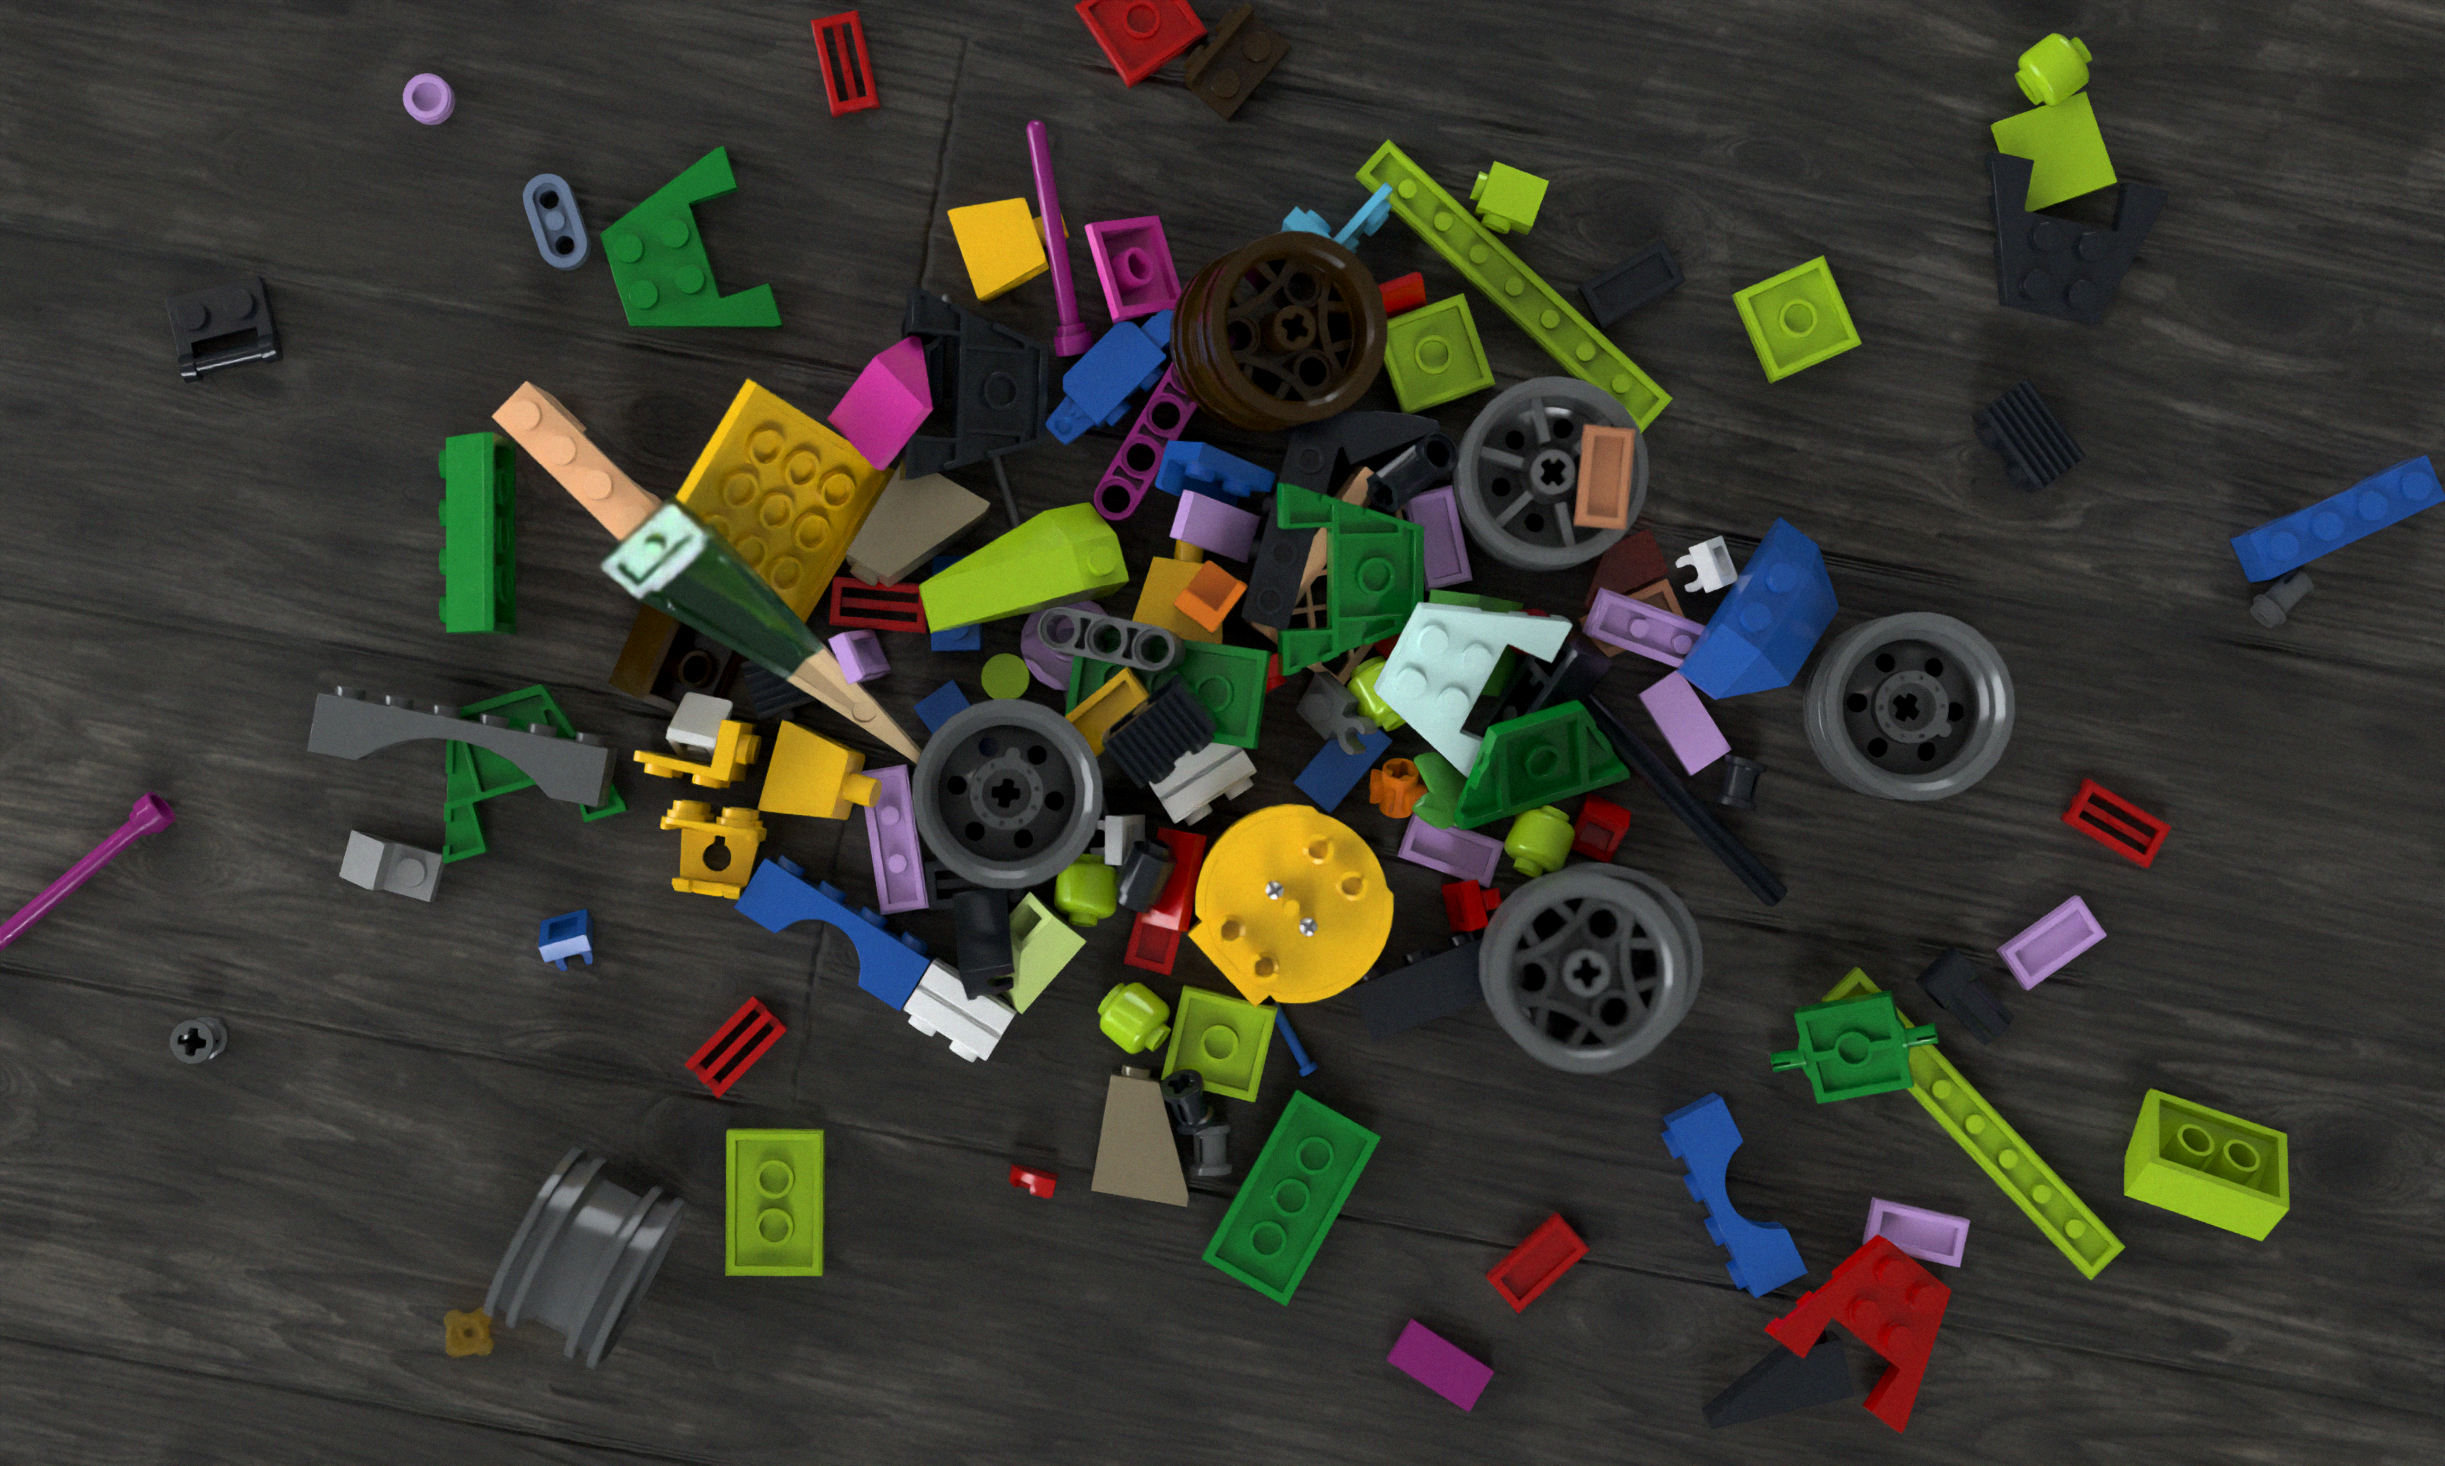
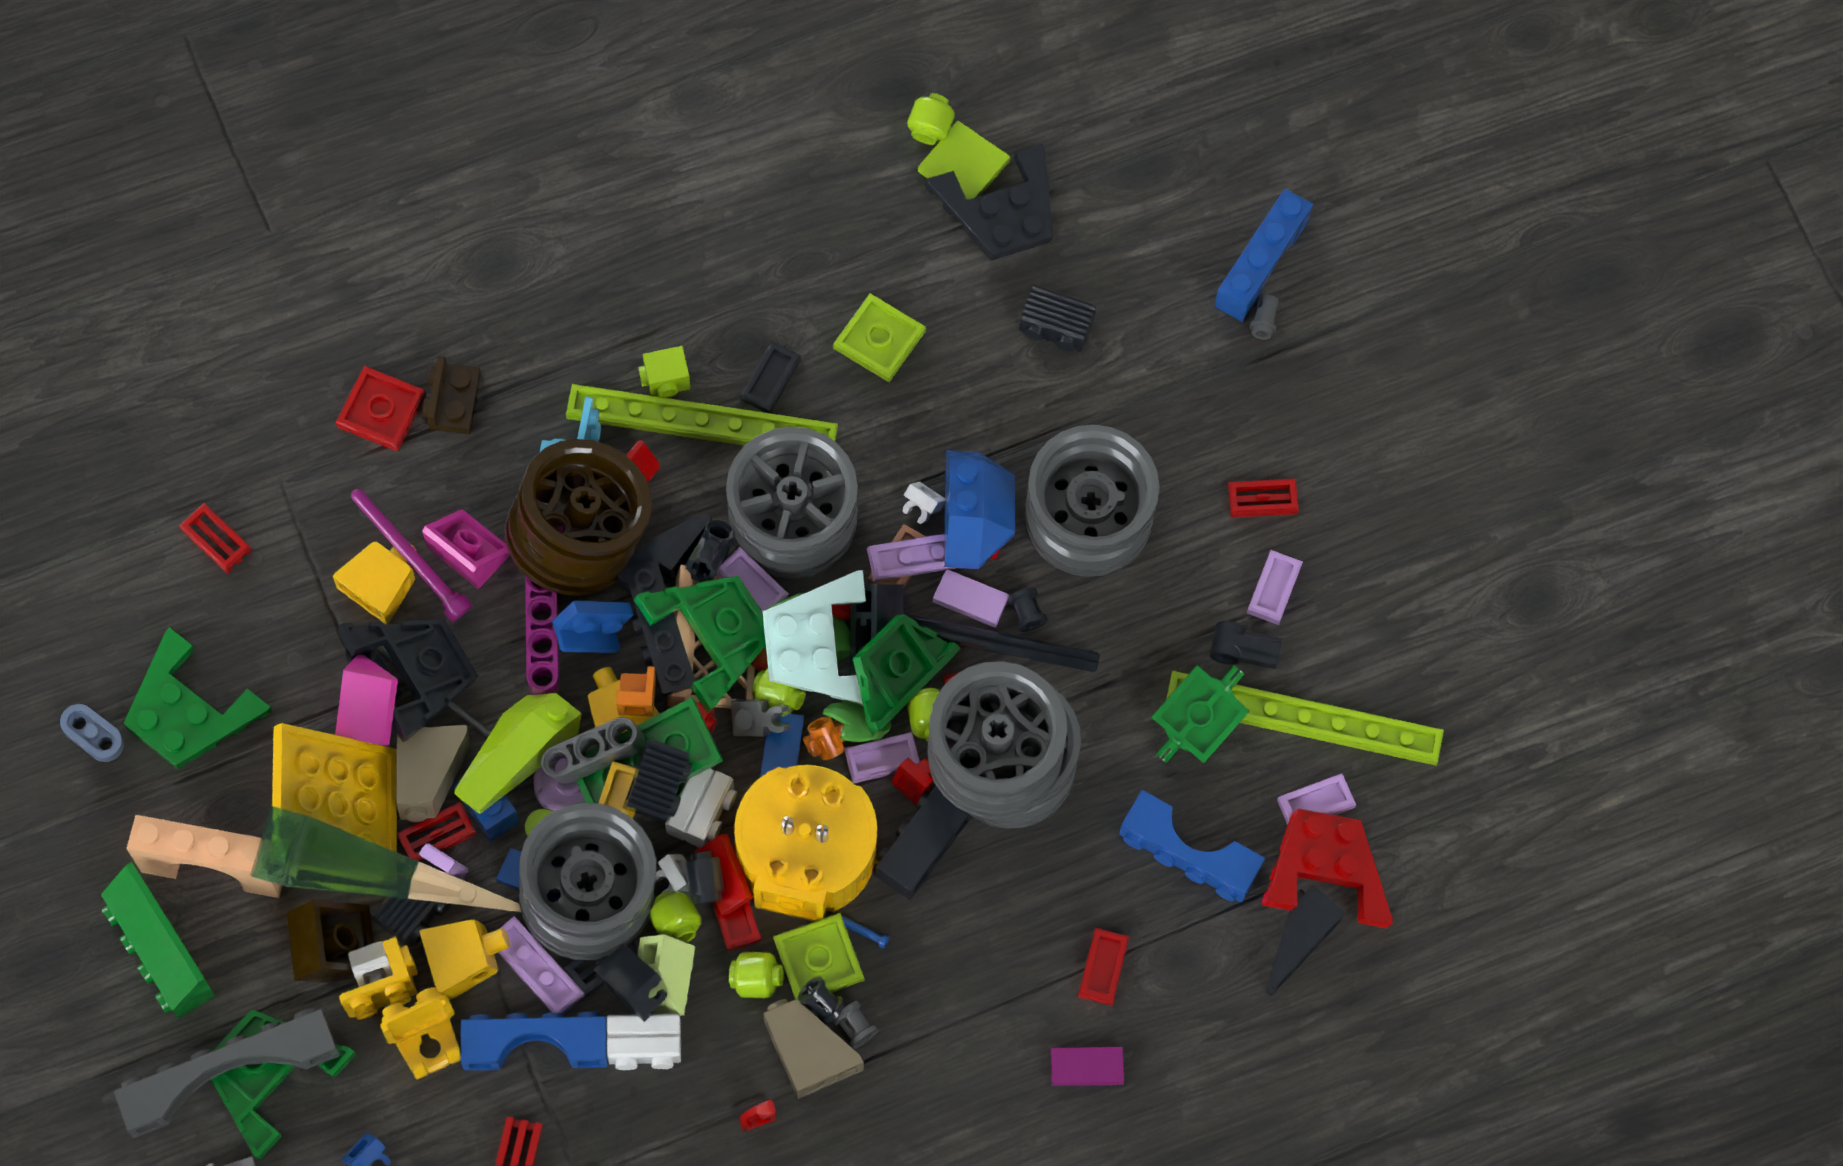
camera: 40 degrees left, 20 degrees down
blue hinge [1045,308,1173,446] -> none
lavender tile [1170,490,1260,563] -> none
green plate [1202,1088,1381,1306] -> none
lime plate [1383,293,1495,415] -> none
nougat tile [1574,424,1636,530] -> none
clear red tile [1583,528,1669,609] -> none
lime slope [2124,1088,2290,1241] -> none

